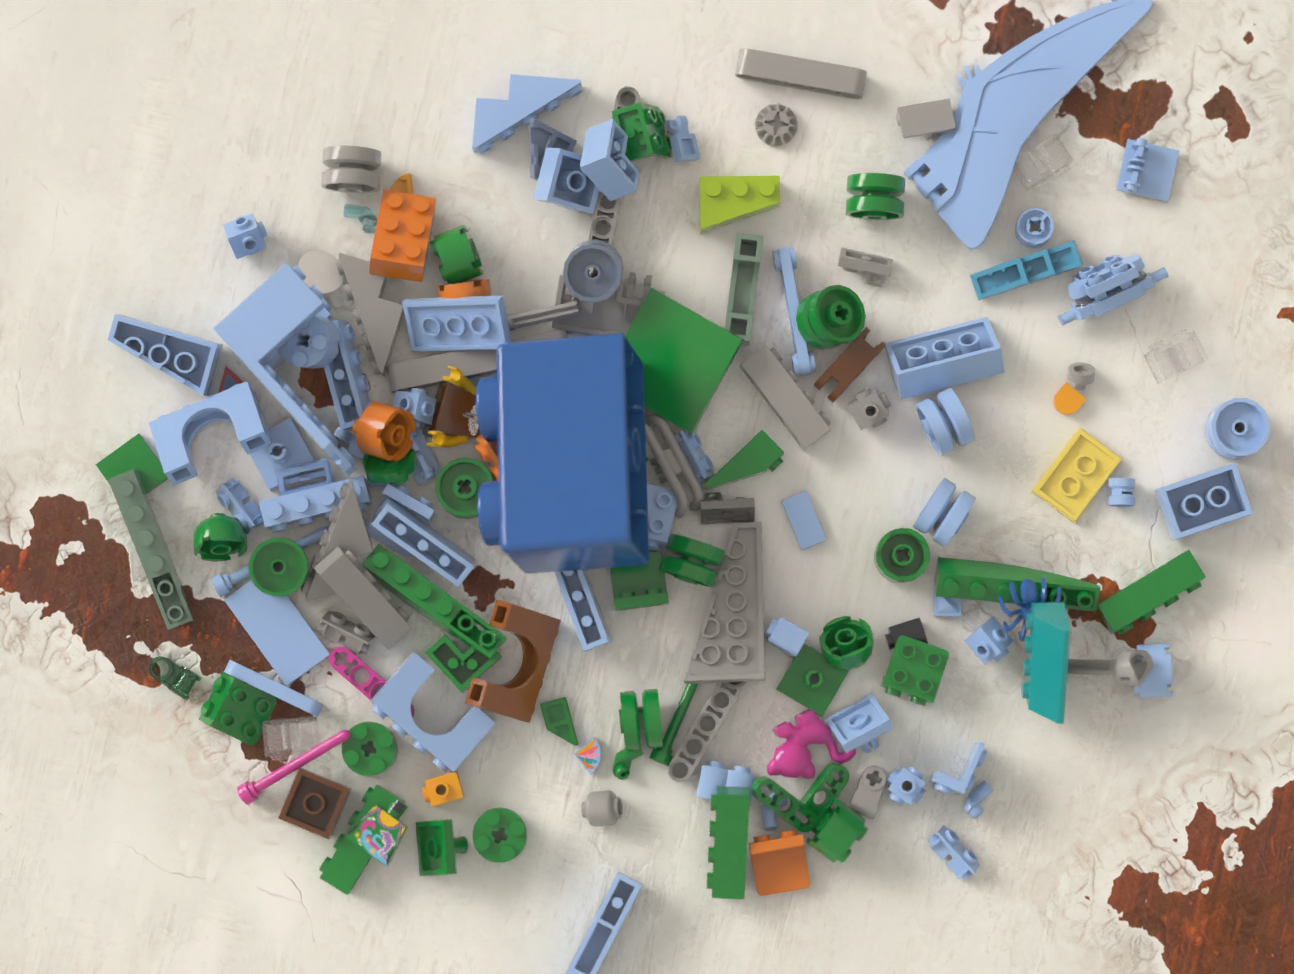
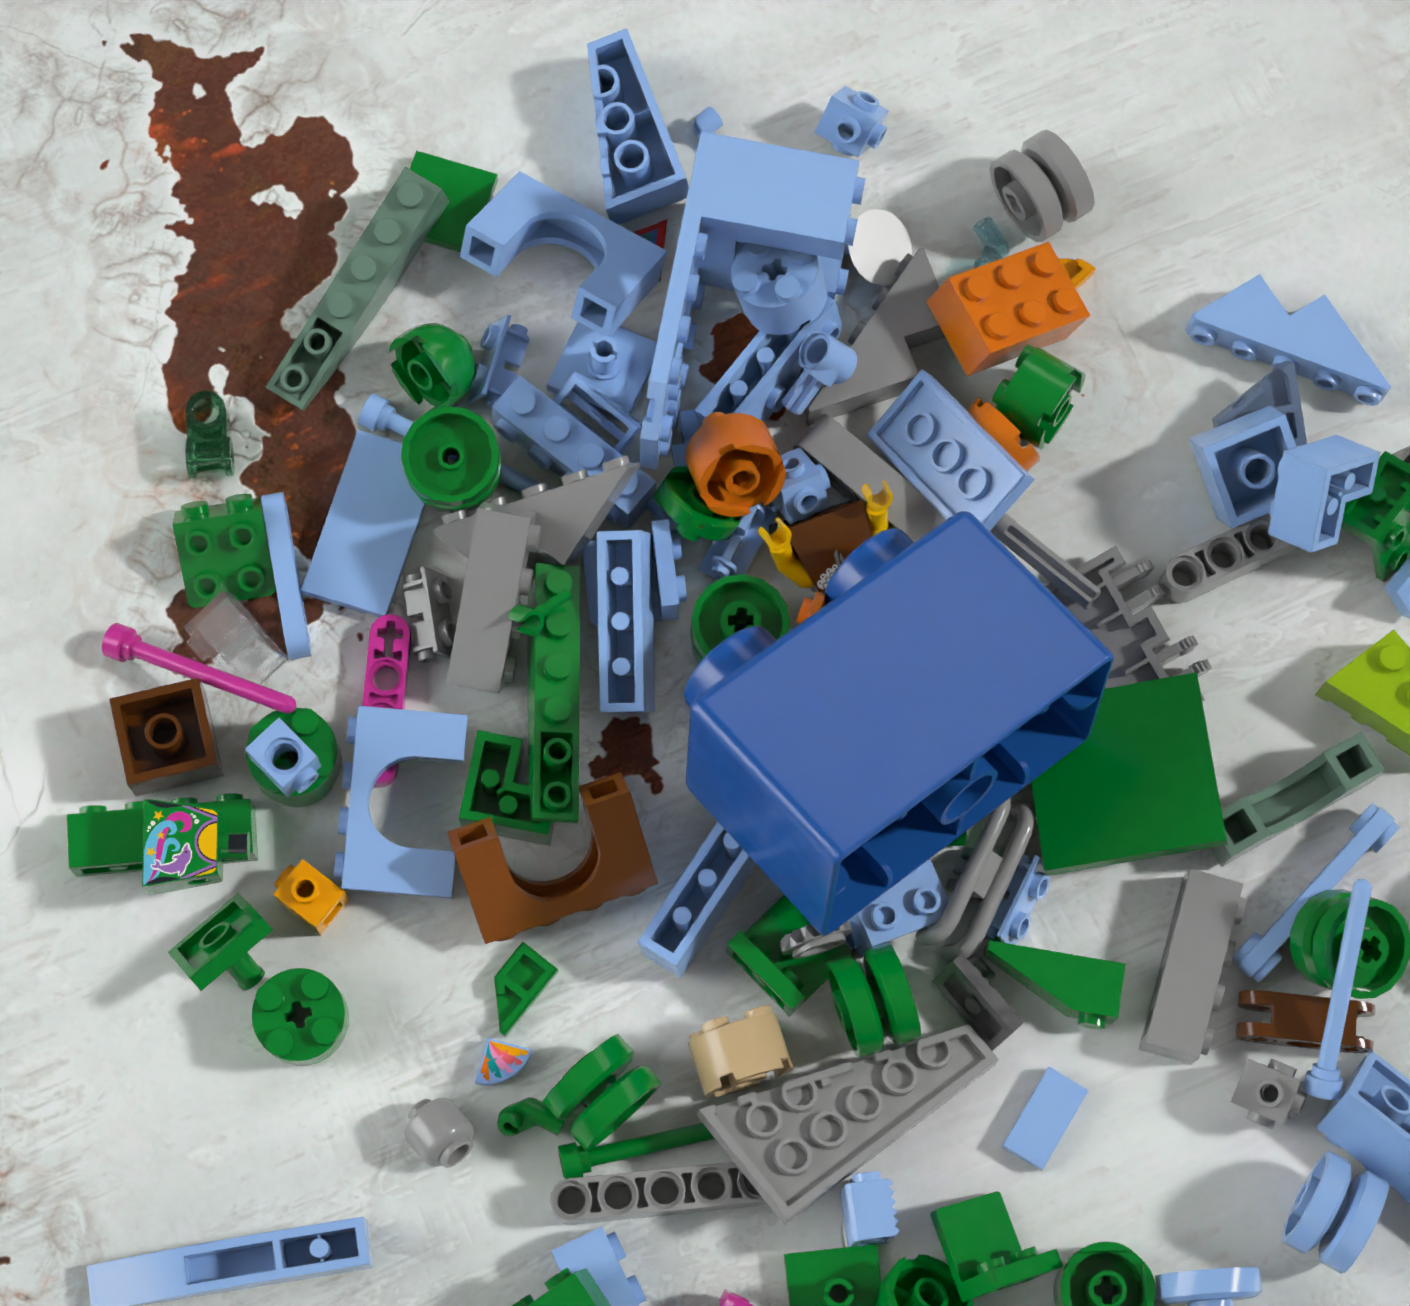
camera: 50 degrees right, 10 degrees down
sand blue wheel [563,239,624,303] -> none
none -> light blue brick [245,718,321,797]
none -> green hand [509,588,573,636]
none -> tan brick [688,1005,793,1098]
none -> light blue hand [694,107,723,137]
none -> light grey gear [780,921,852,959]
none -> light blue axle [782,331,857,415]
none -> green bracket [930,1191,1063,1303]
none -> light blue piece [1303,879,1372,1100]

